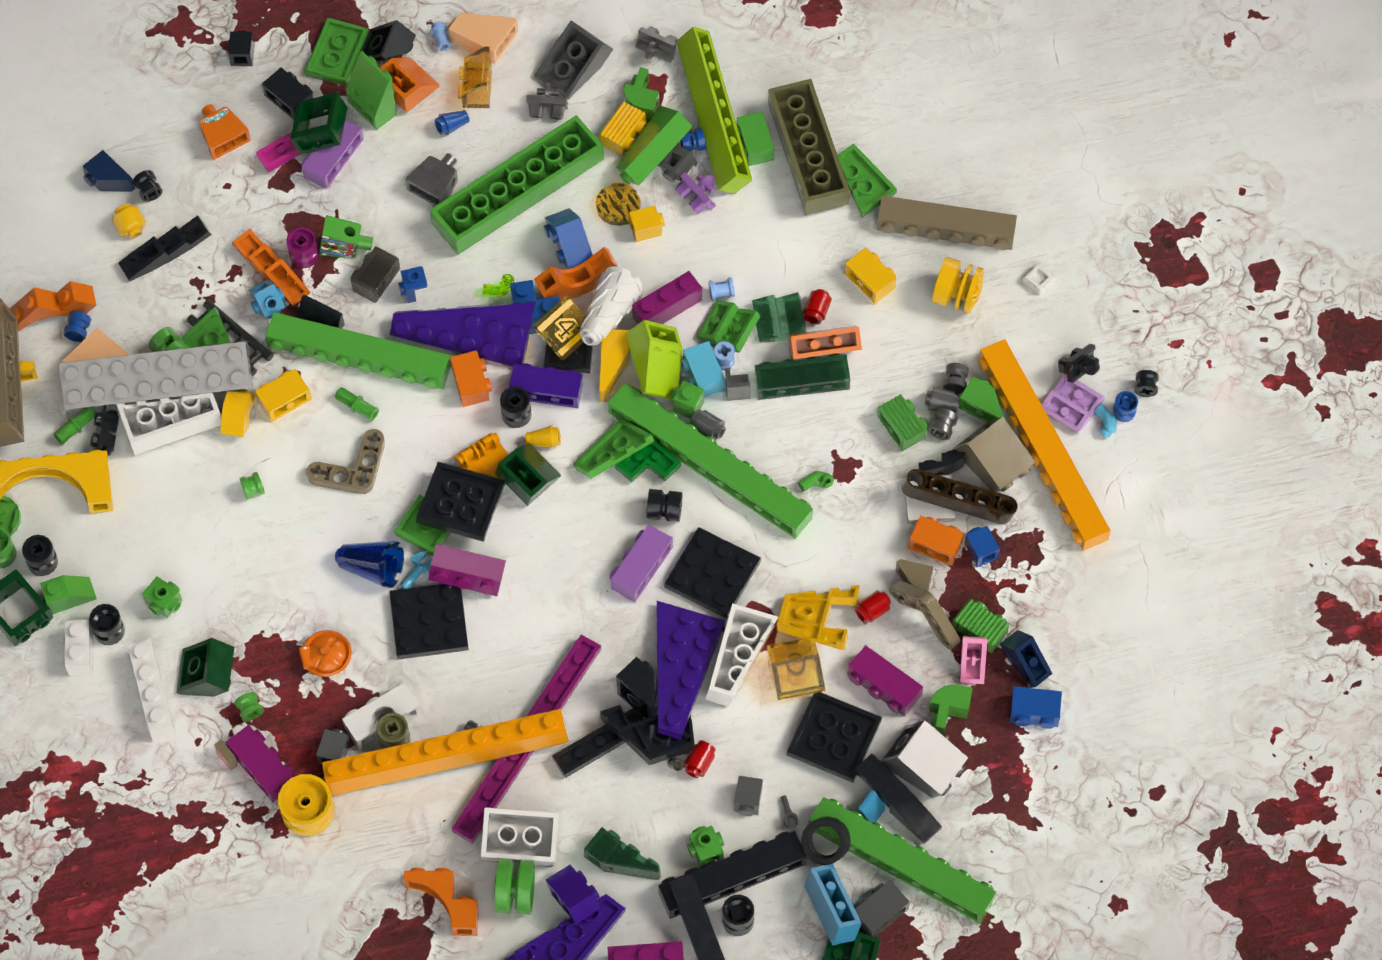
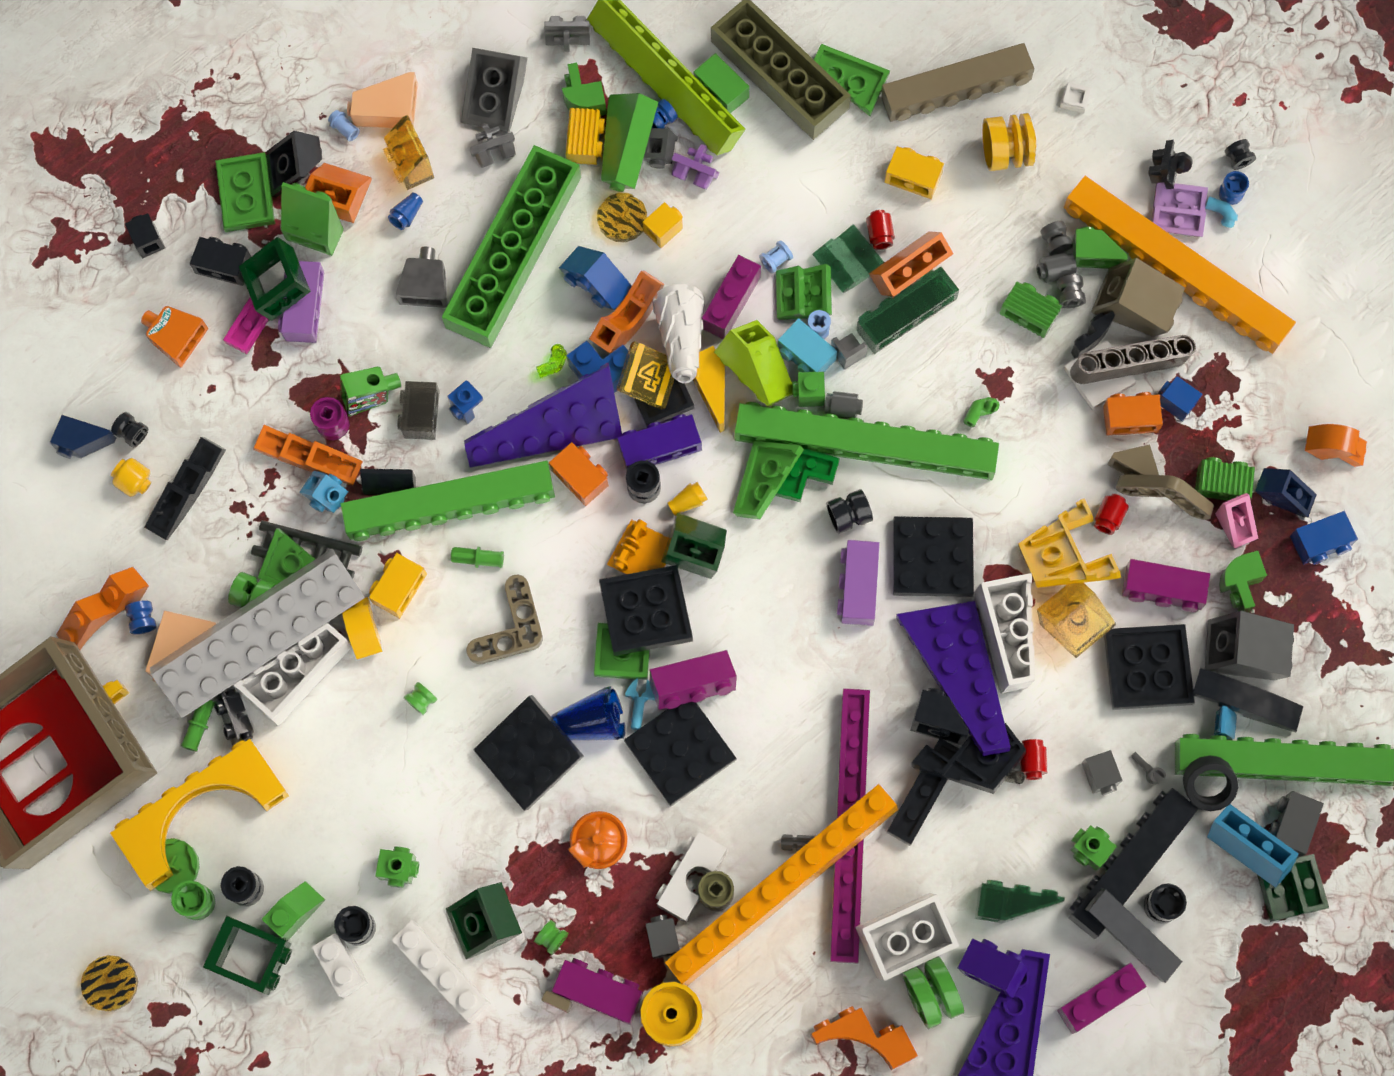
camera: 25 degrees left, 10 degrees up
none -> black plate [473,695,584,811]
none -> orange brick [1305,424,1367,467]

